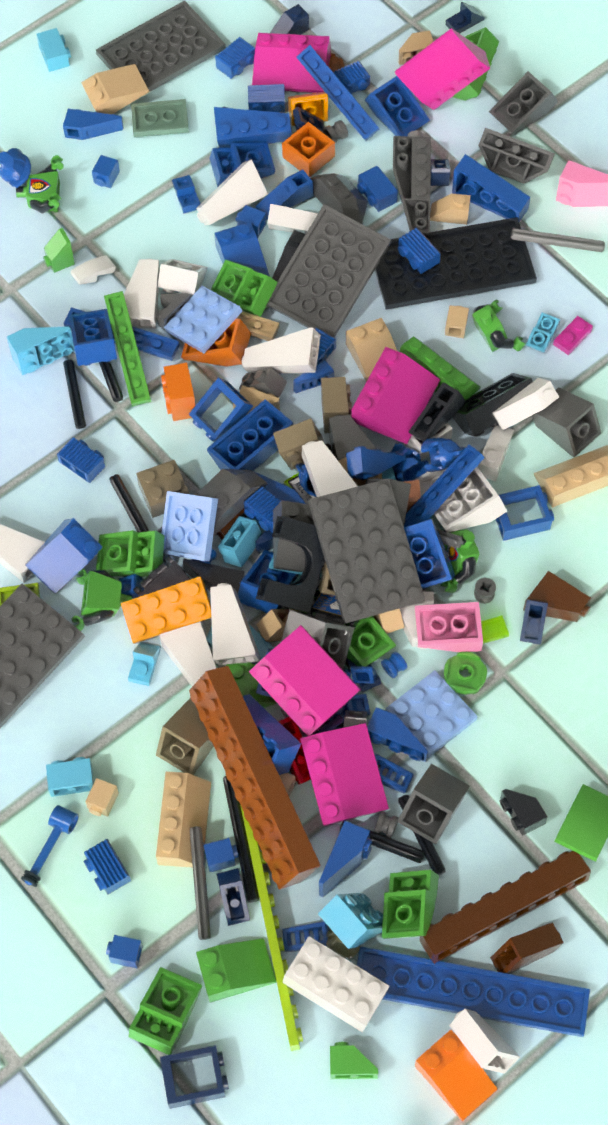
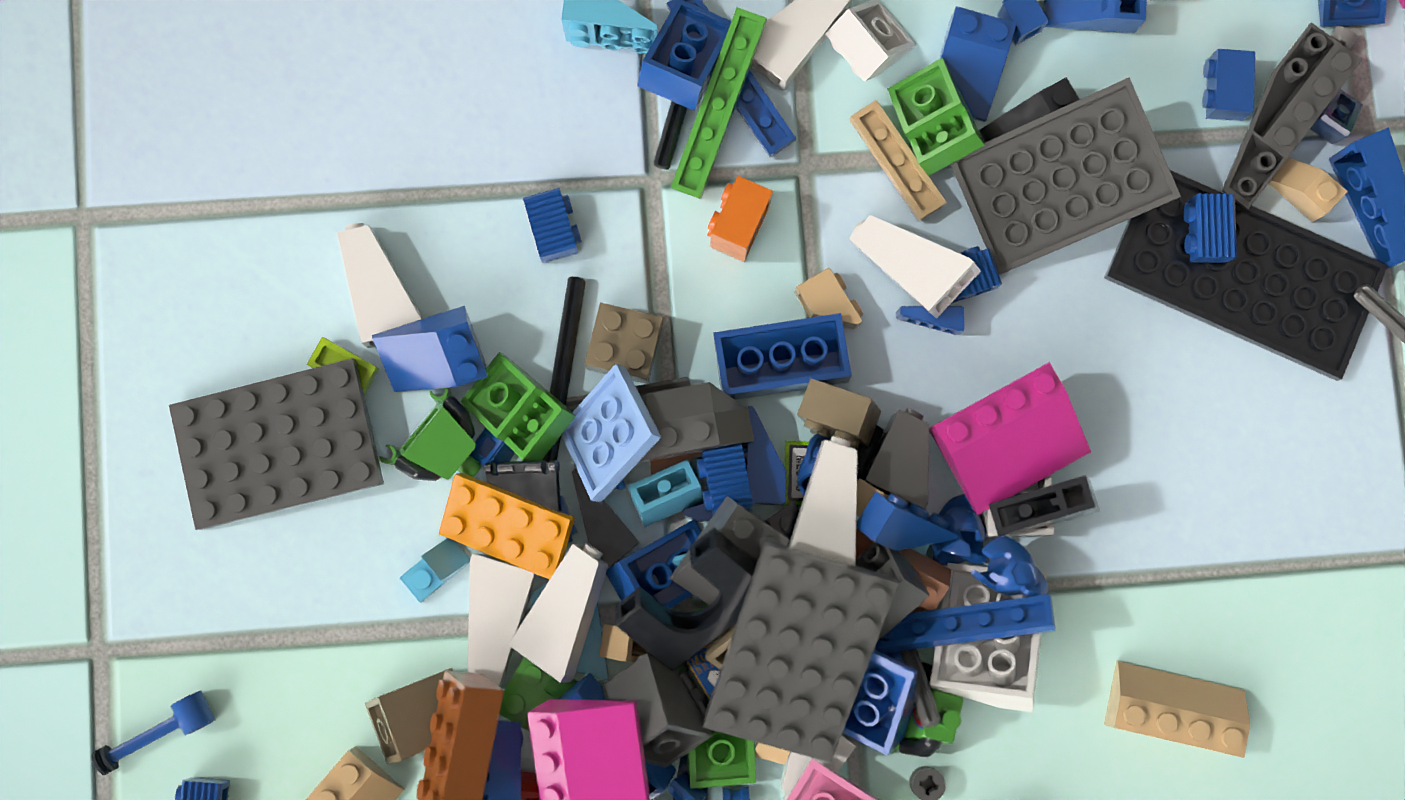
camera: 30 degrees right, 20 degrees up
medium azure brick [46,757,94,797] -> none
black axle [63,359,86,429] -> none
tan brick [85,778,119,817] -> none
dark grey slope [158,293,191,330] -> none
light blue plate [164,286,243,354] -> none
orange slope [181,319,251,367] -> none
blue window [189,377,253,442] -> none
dark grey slope [239,367,287,398] -> none
white slope [268,204,318,234] -> none
dark grey wedge [310,173,368,224] -> none
dark tan brick [321,377,352,434] -> none
tan slope [346,318,397,382] -> none
bright green slope [399,336,481,401] -> none
tan brick [445,305,469,338] -> none
black slope [453,373,533,437] -> none
bright green torso [472,299,526,352] -> none
white slope [478,425,514,481] -> none
white slope [493,378,559,430] -> none
blue window [496,485,554,541] -> none
medium azure slope [526,312,560,353] -> none
dark grey slope [532,387,601,457] -> none
dark pink plate [553,316,593,355] -> none

